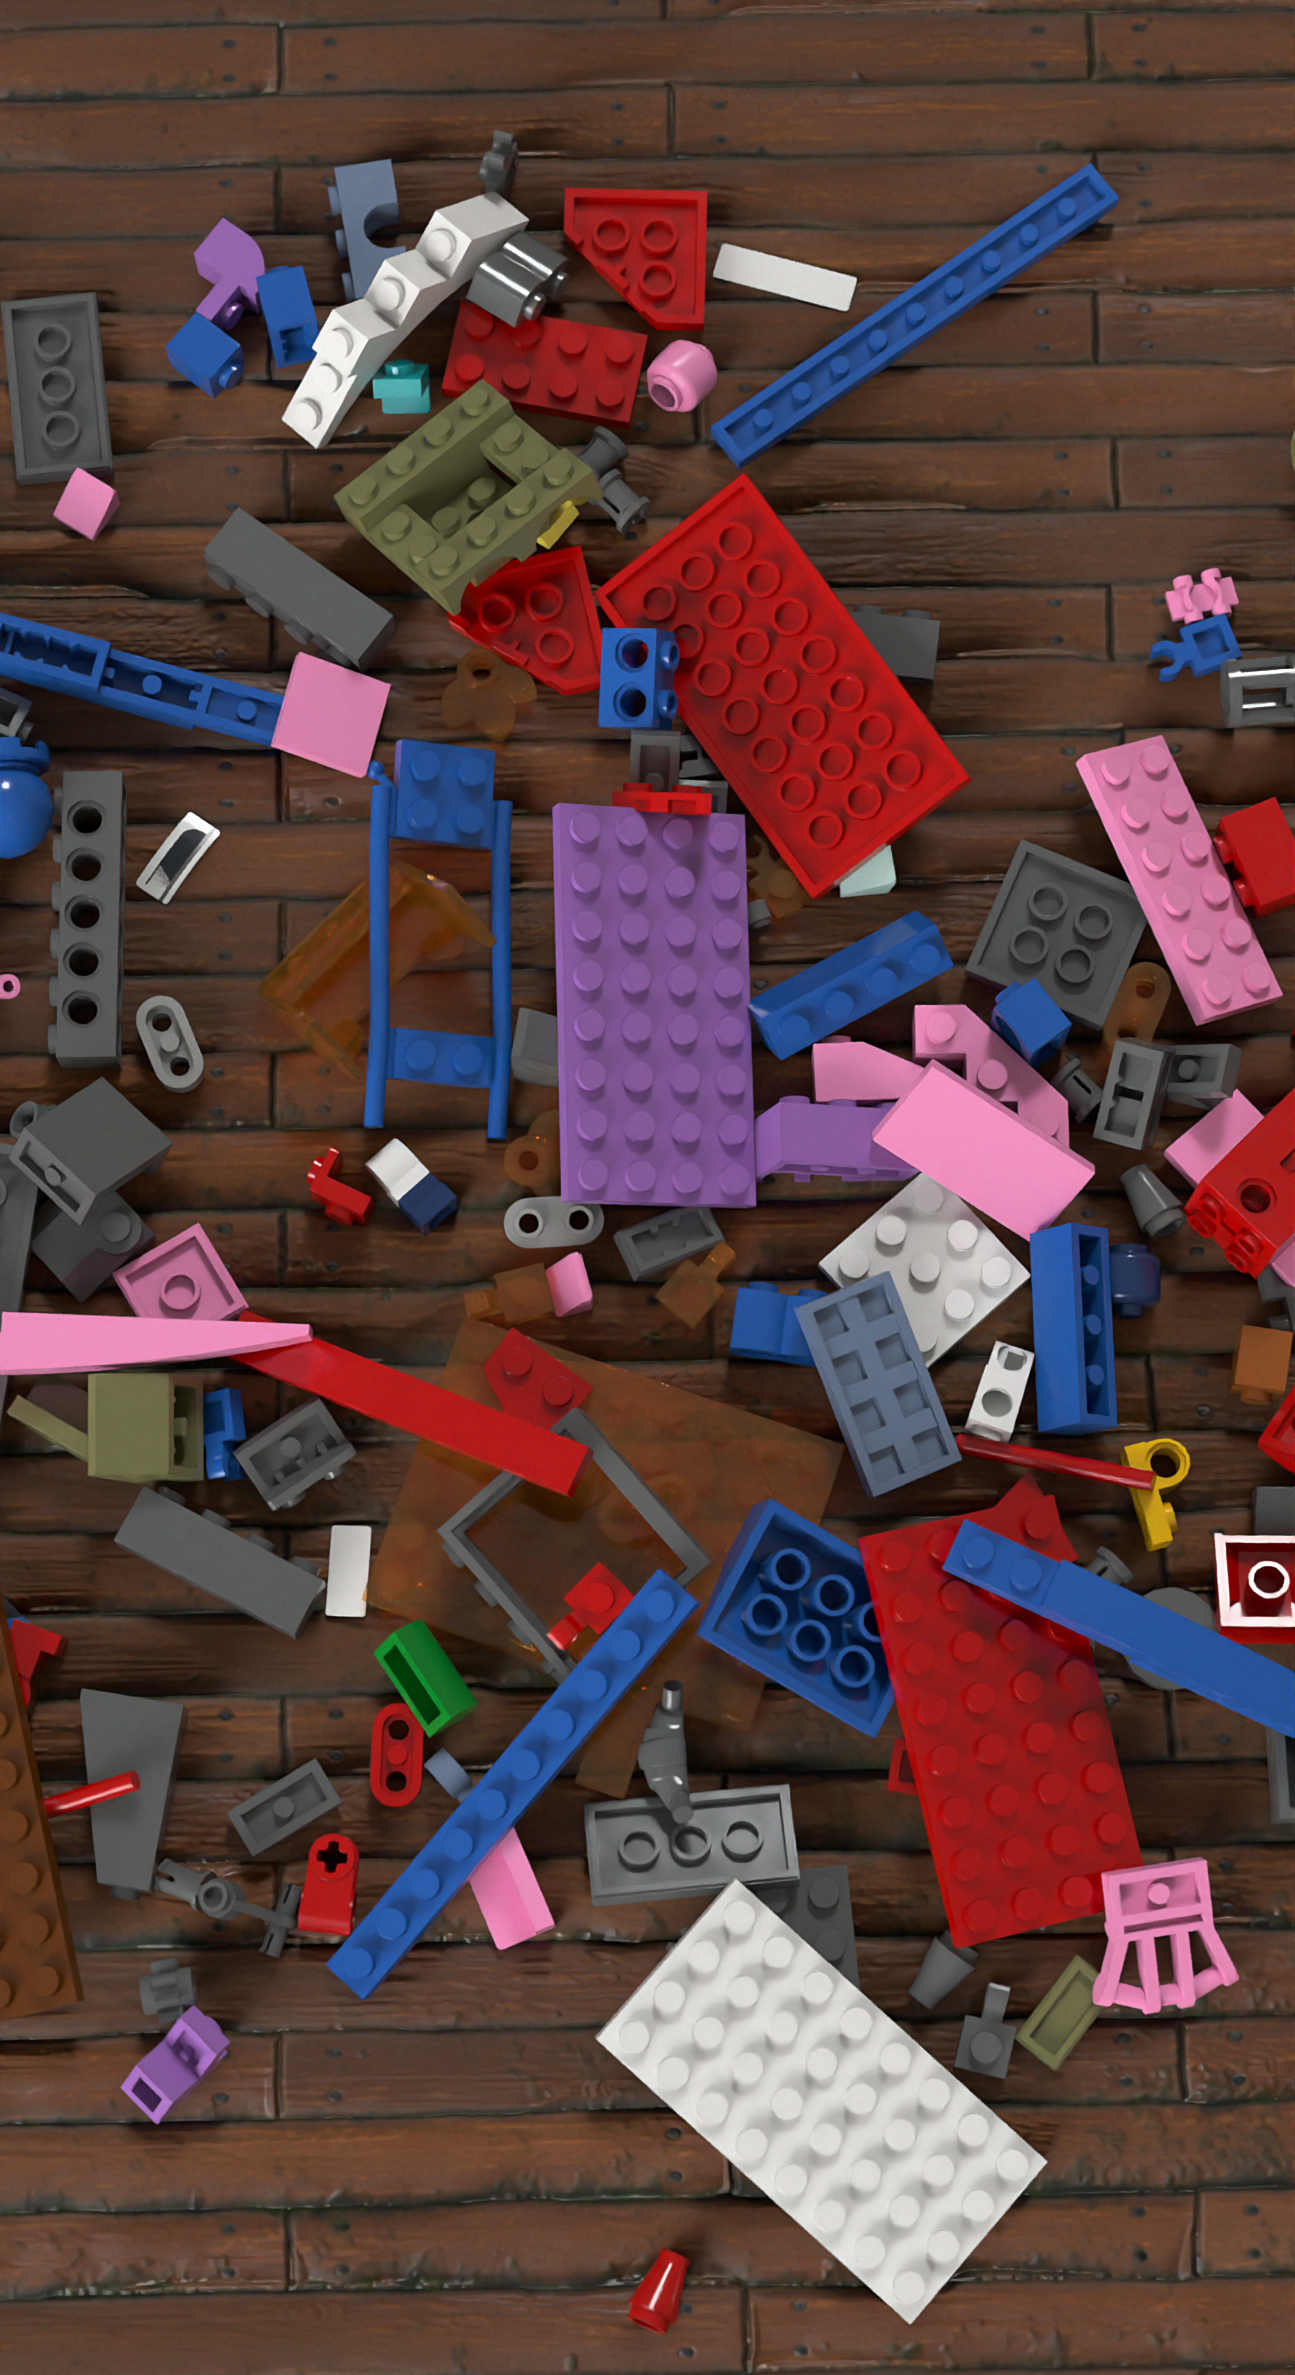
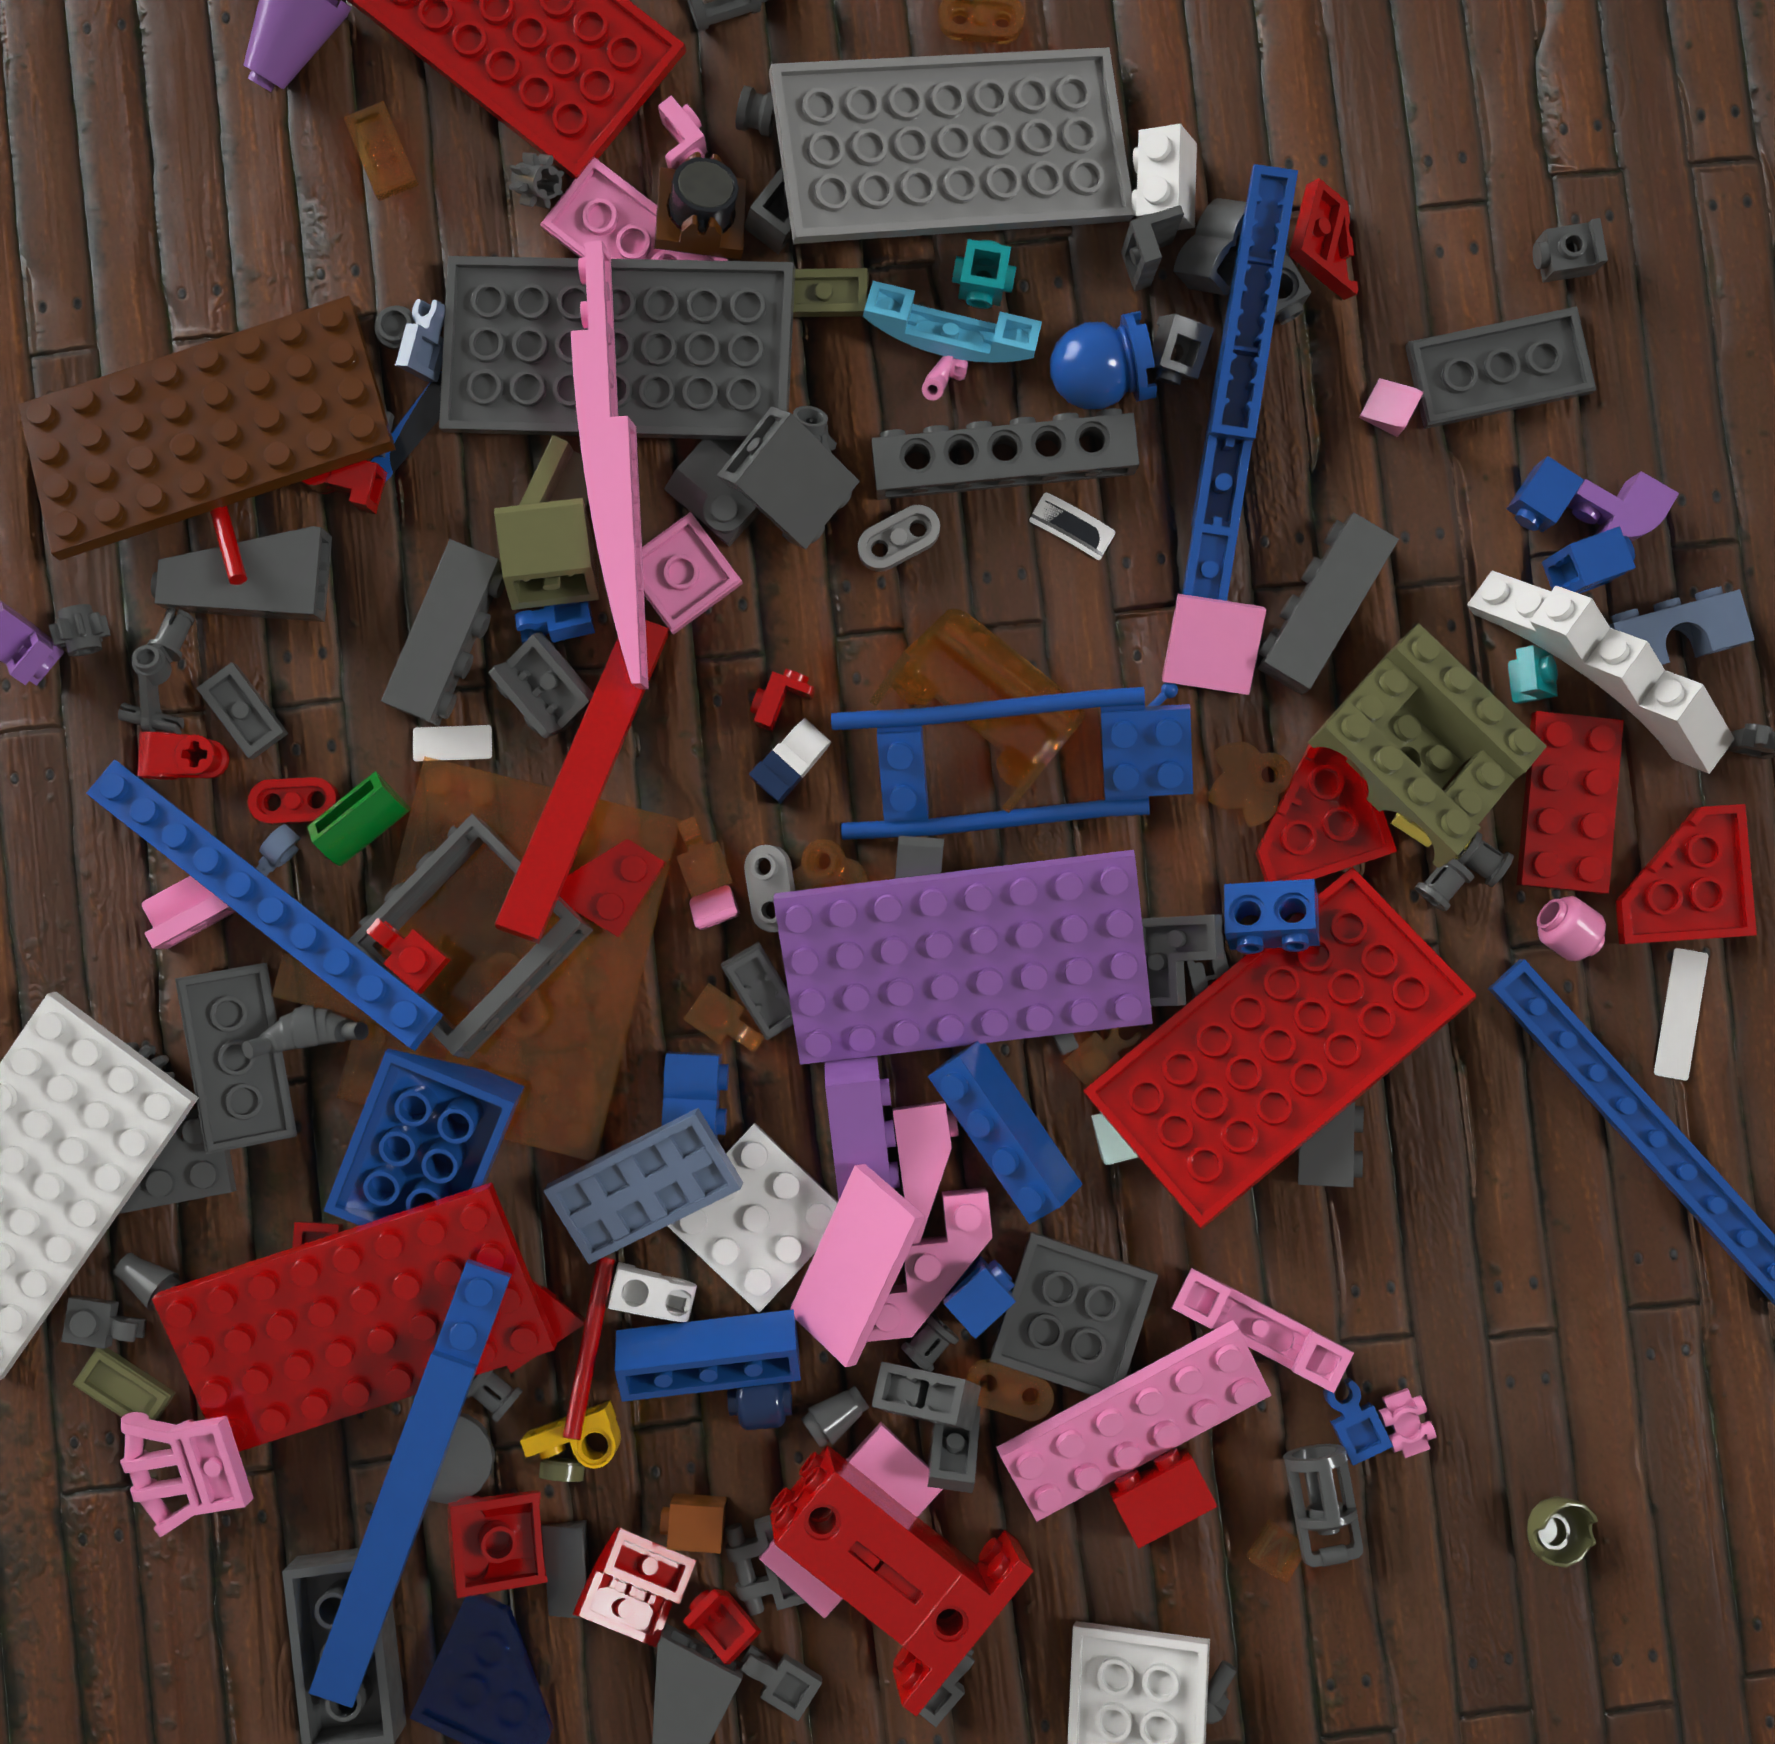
camera: 80 degrees right, 10 degrees up
dark grey brick [467,230,570,327] -> none
red wing [612,782,712,817] -> none
none -> olive tile [539,1457,585,1482]
none -> bright pink slope [1171,1268,1354,1393]

